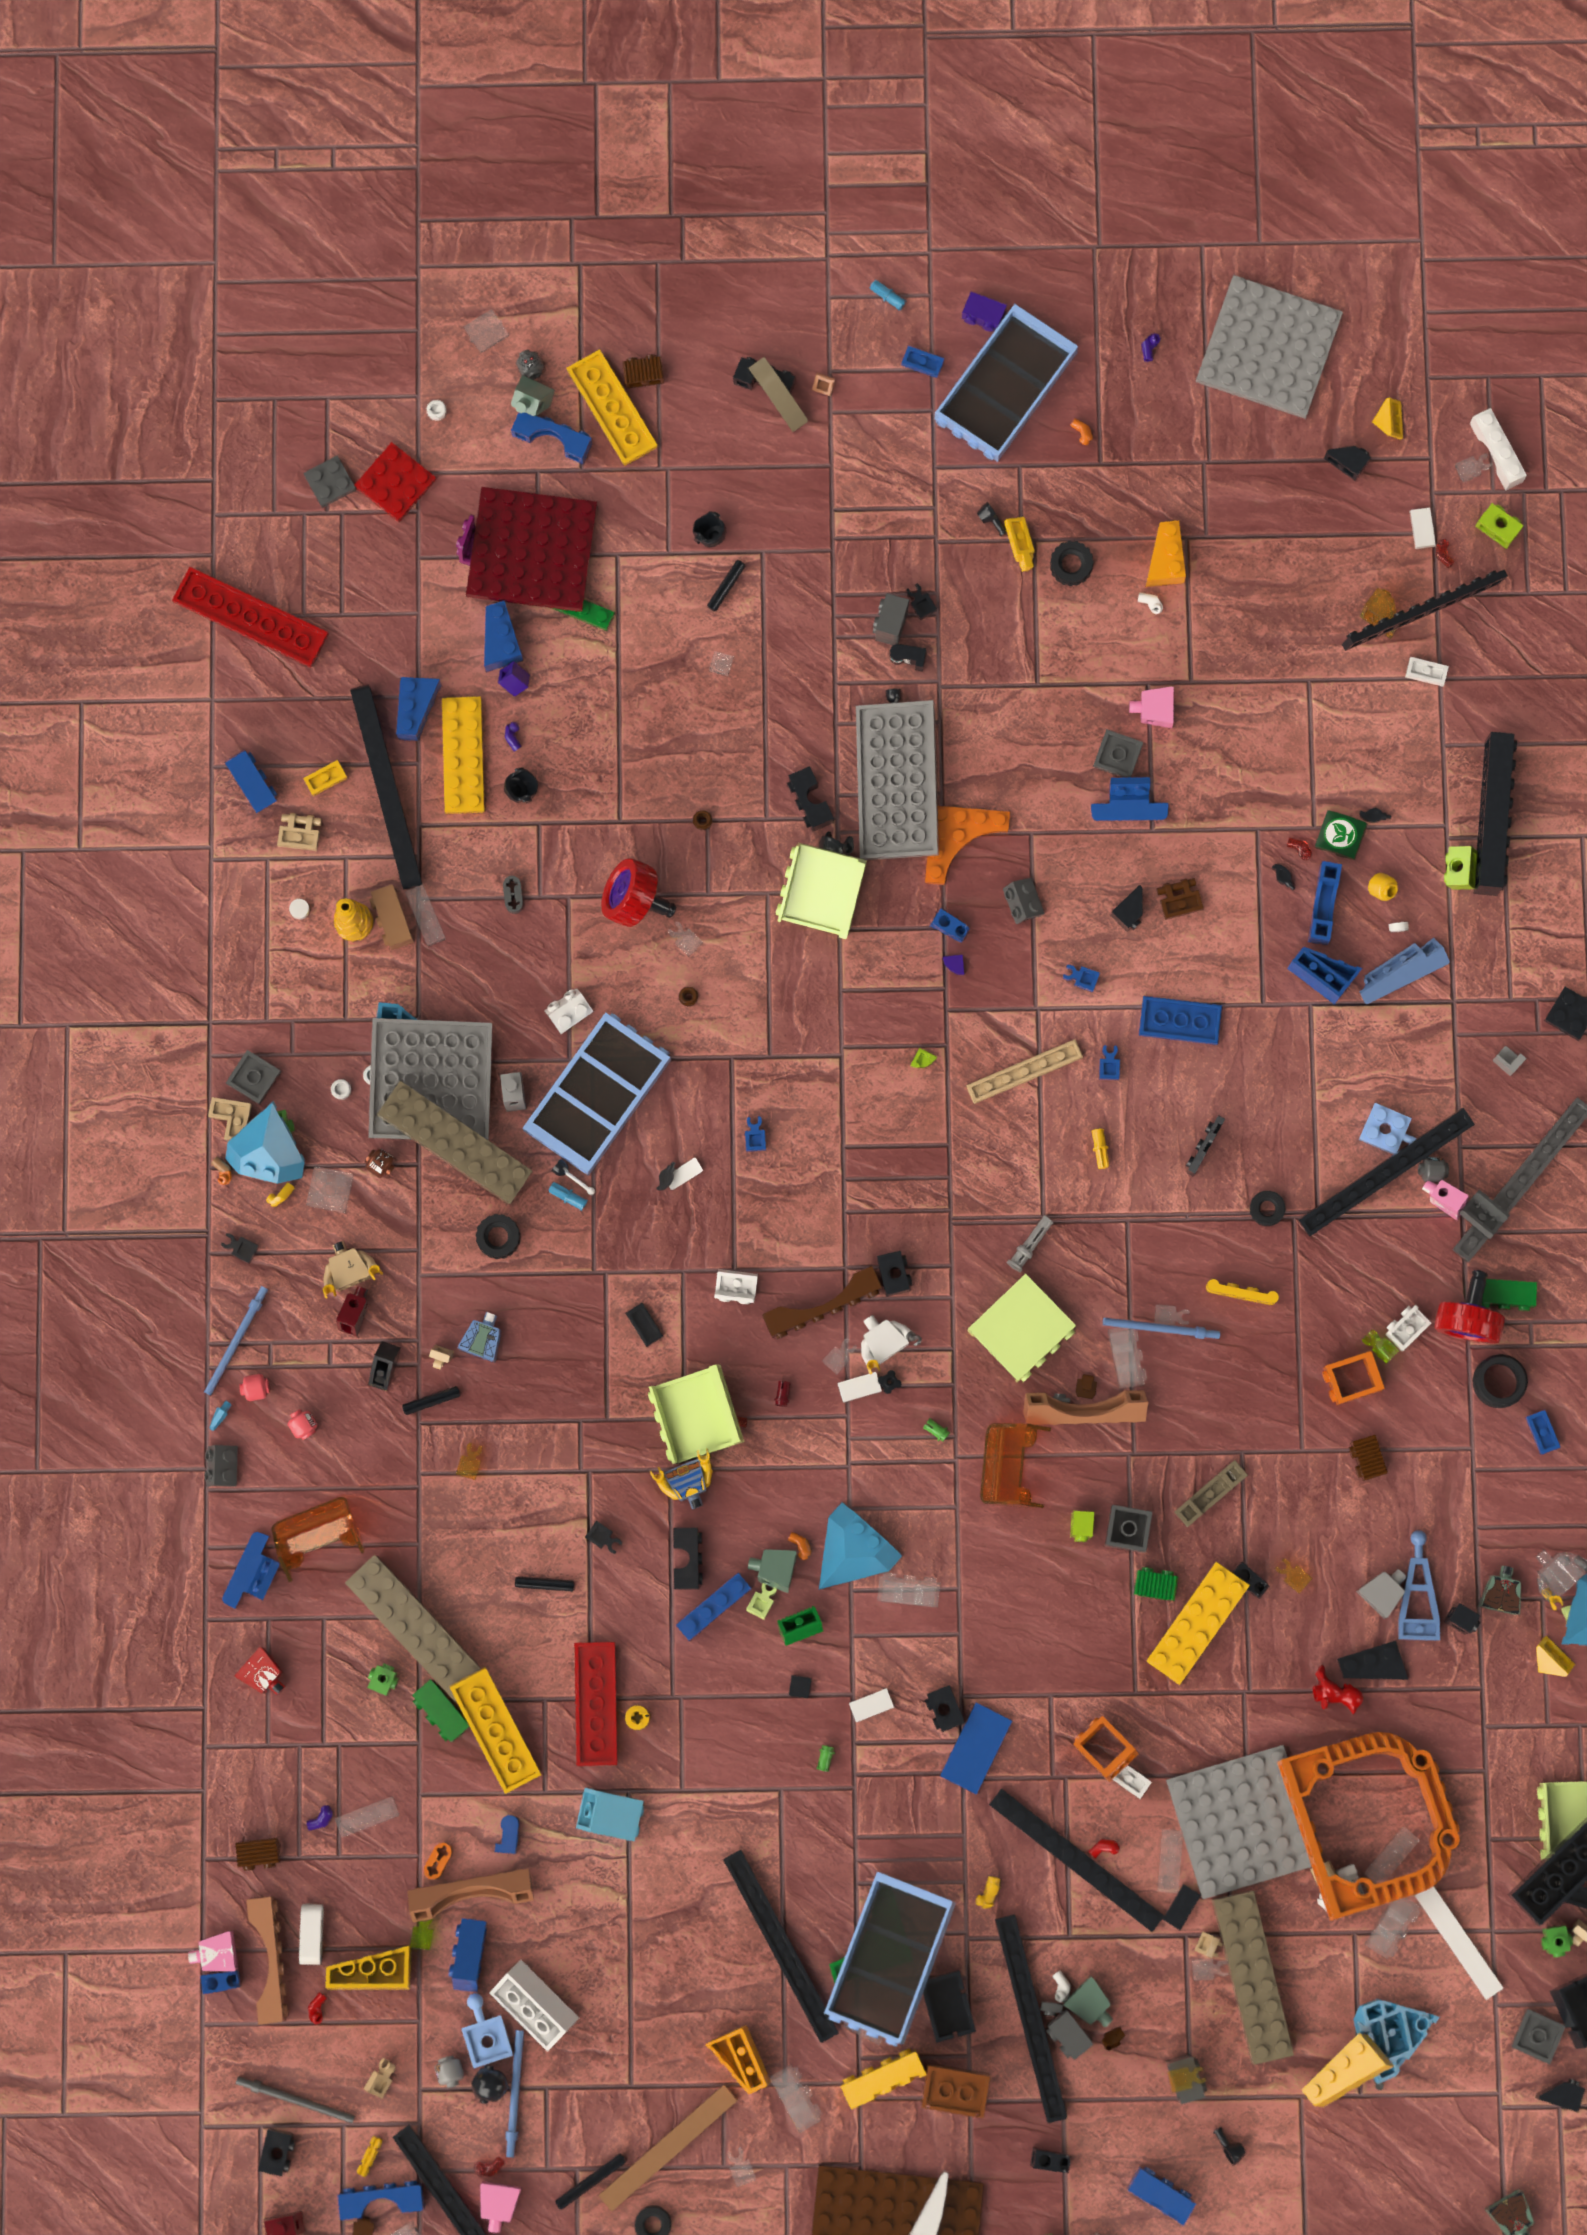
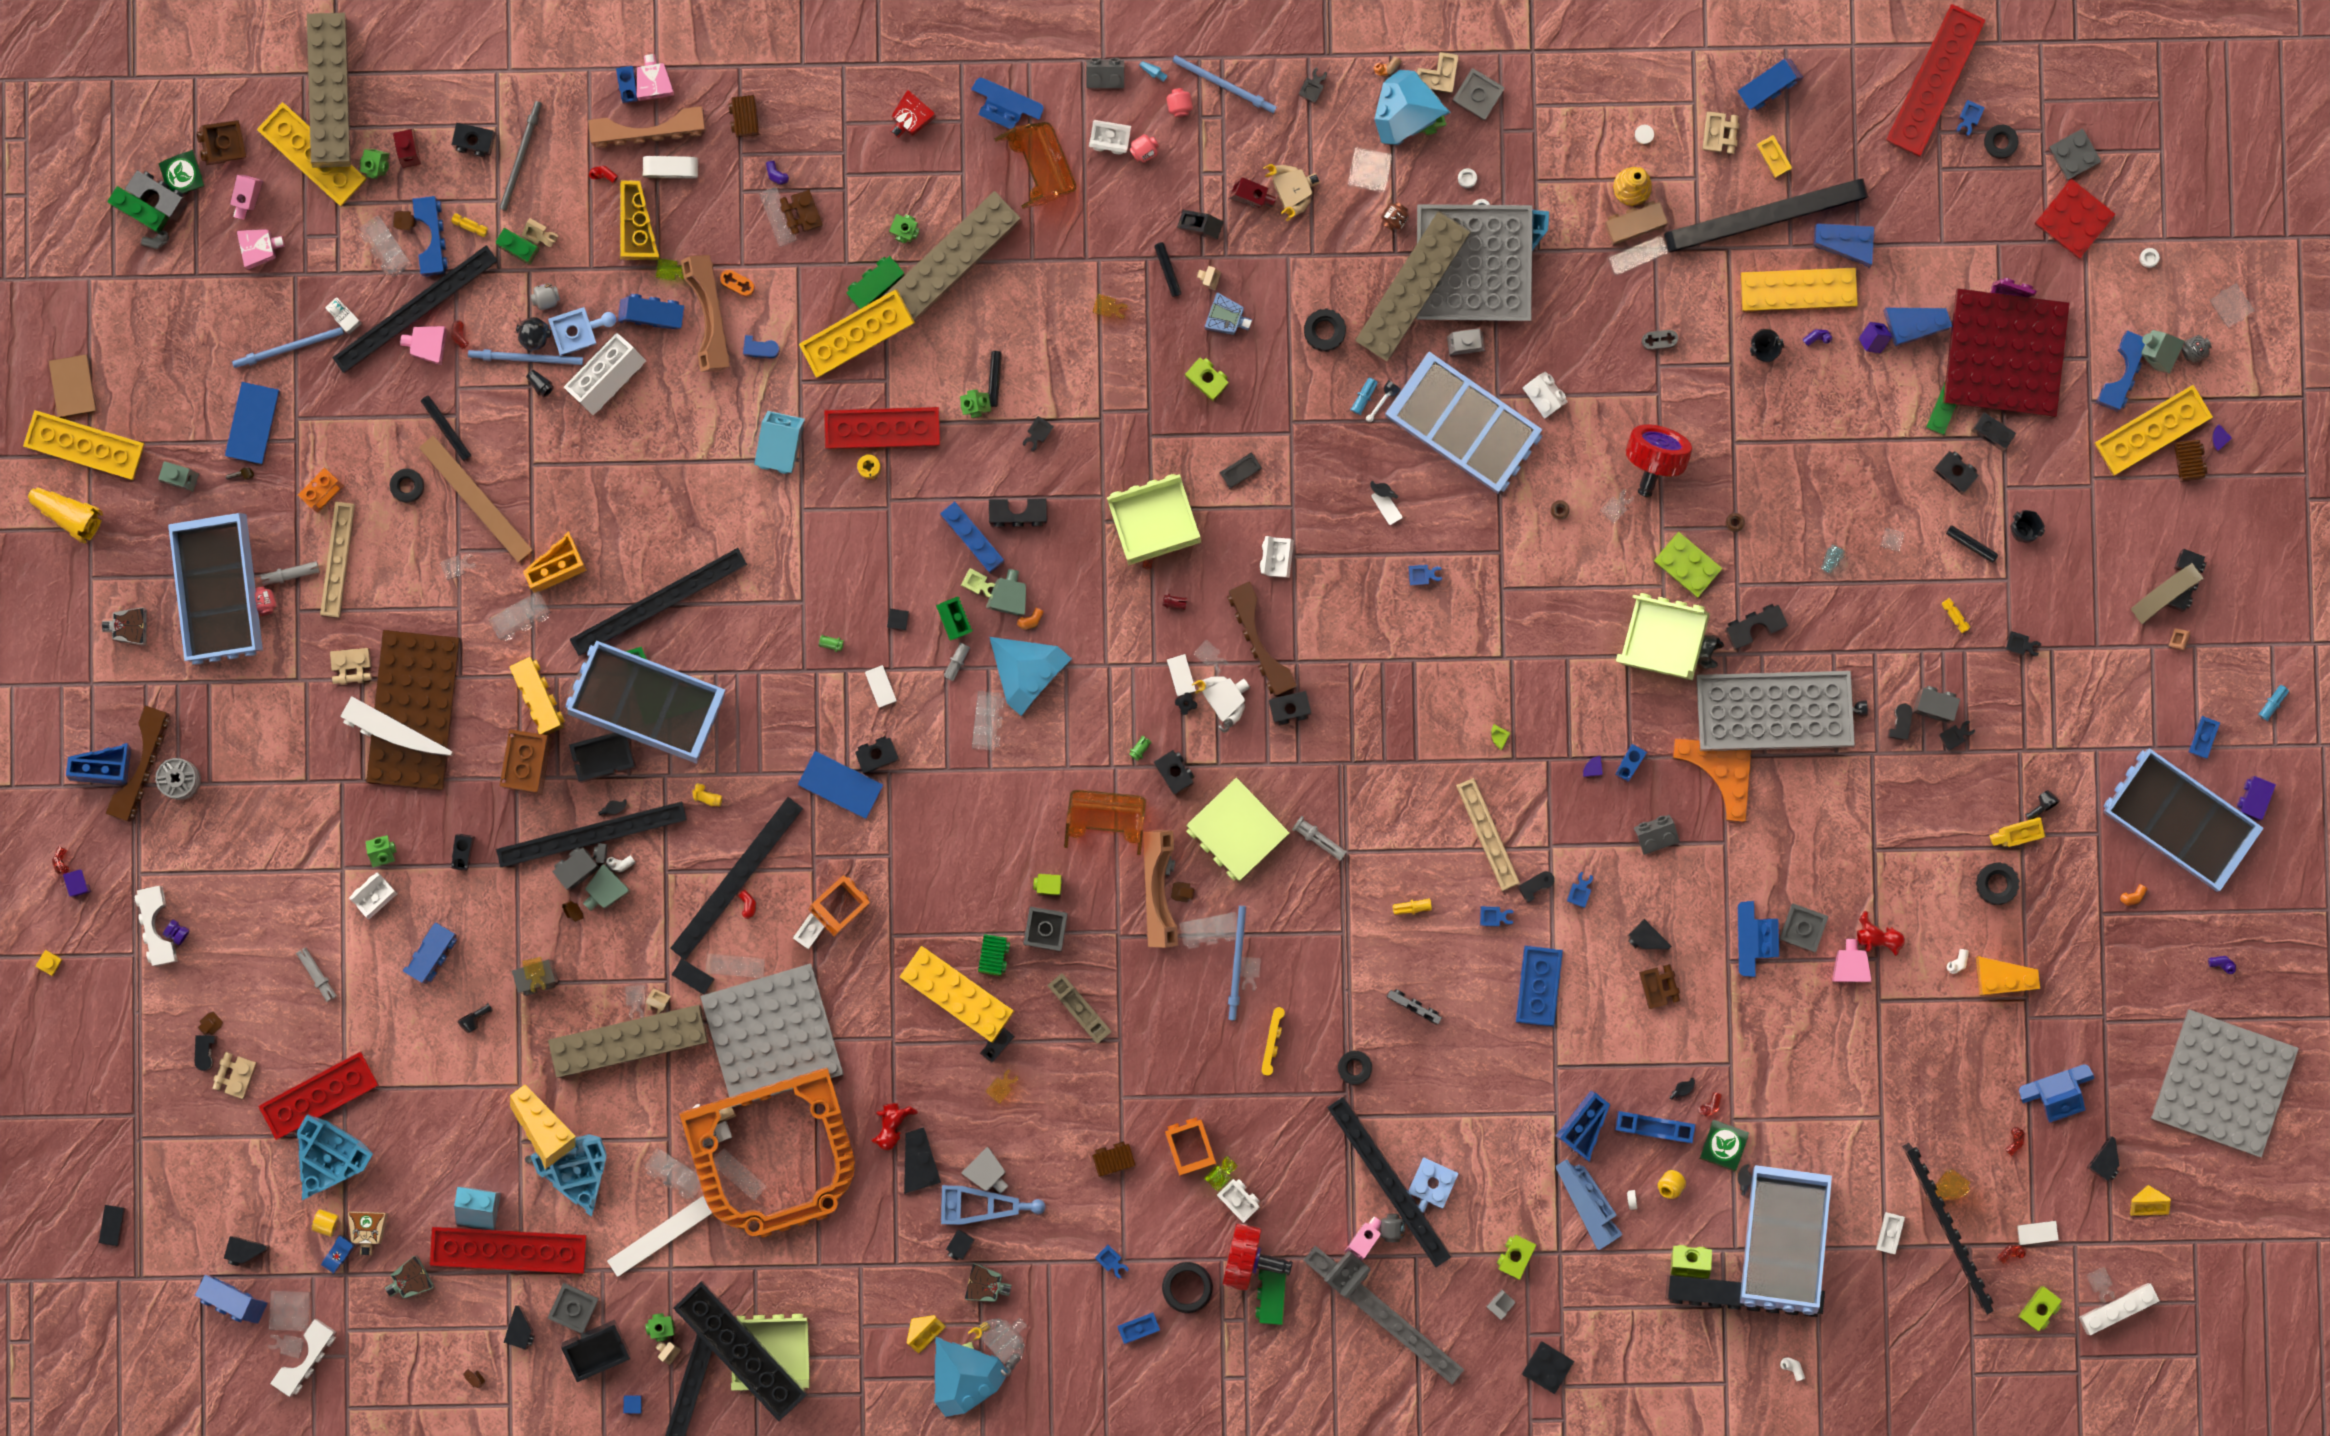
camera: 90 degrees right, 5 degrees up
yellow arm [266,1183,295,1207] -> none
torso [650,1448,713,1510] -> none
none -> red plate [430,1227,587,1274]
none -> medium azure slope [454,1187,501,1230]
none -> green brick [496,228,539,265]
none -> black cone [526,370,554,397]
none -> black piece [598,799,627,816]
none -> reddish brown plate [779,190,823,235]
none -> light grey axle [944,643,970,681]
none -> bright green brick [960,390,991,418]
none -> white bracket [1089,120,1131,154]
none -> blue plate [1095,1245,1129,1279]
none -> black brick [1154,750,1195,795]
none -> lime brick [1185,358,1229,402]
none -> lime brick [1497,1234,1536,1280]
none -> black leg [1518,871,1554,903]
none -> lime plate [1654,531,1722,598]
none -> clear smoke window [1740,1165,1832,1315]
none -> white arm [1780,1357,1805,1381]
none -> clear light blue cone [1821,544,1845,574]
none -> red animal [1857,911,1905,956]
none -> black brick [1933,451,1979,495]
none -> yellow axle [1942,598,1970,633]
none -> blue plate [1956,100,1985,137]
none -> black brick [1971,412,2016,452]
none -> black tyre [1984,124,2019,159]
none -> black plate [2005,631,2041,656]
none -> clear red arm [2005,1127,2025,1156]
none -> plate [2019,1064,2094,1123]
none -> dark purple tile [2212,424,2232,451]

